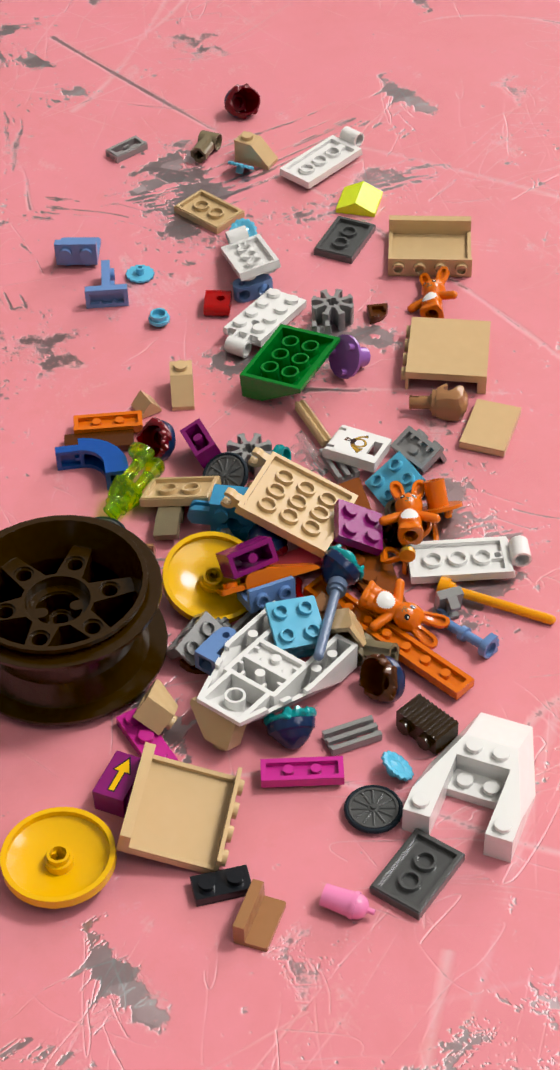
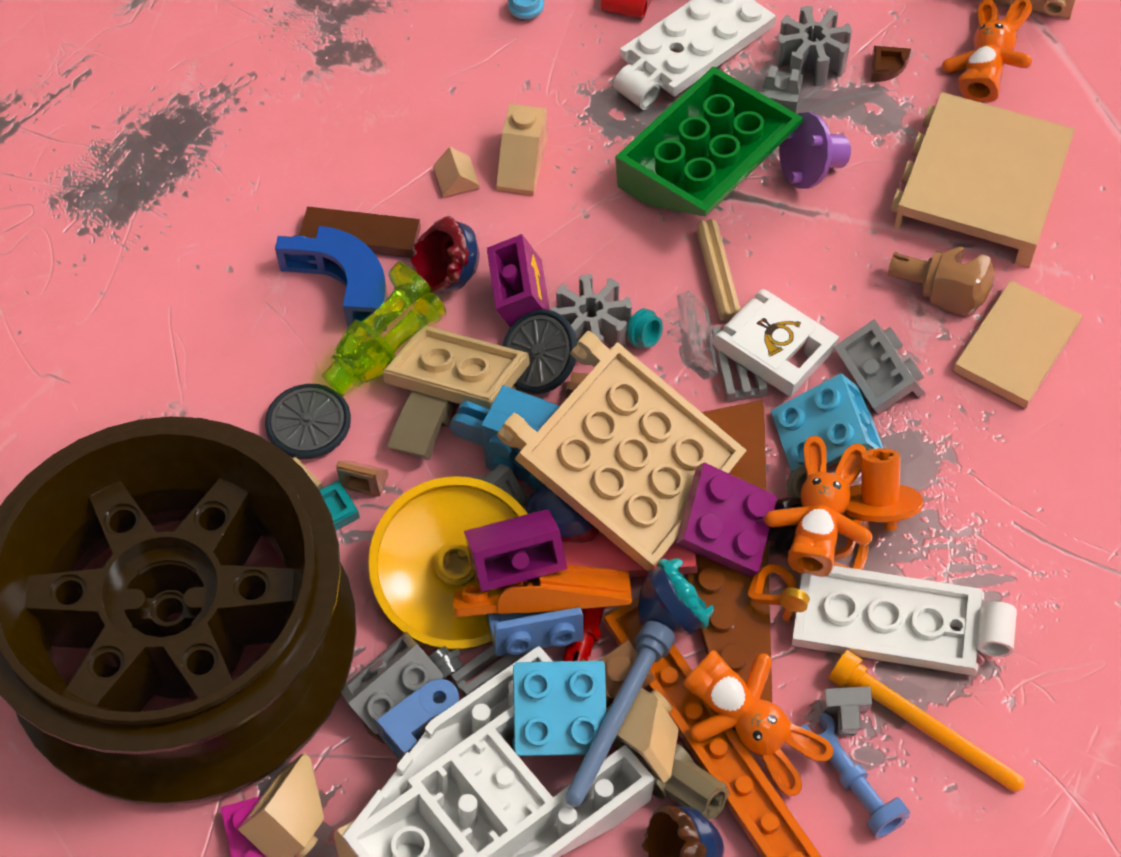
camera: 15 degrees right, 15 degrees up
orange plate [73,410,143,434] -> none

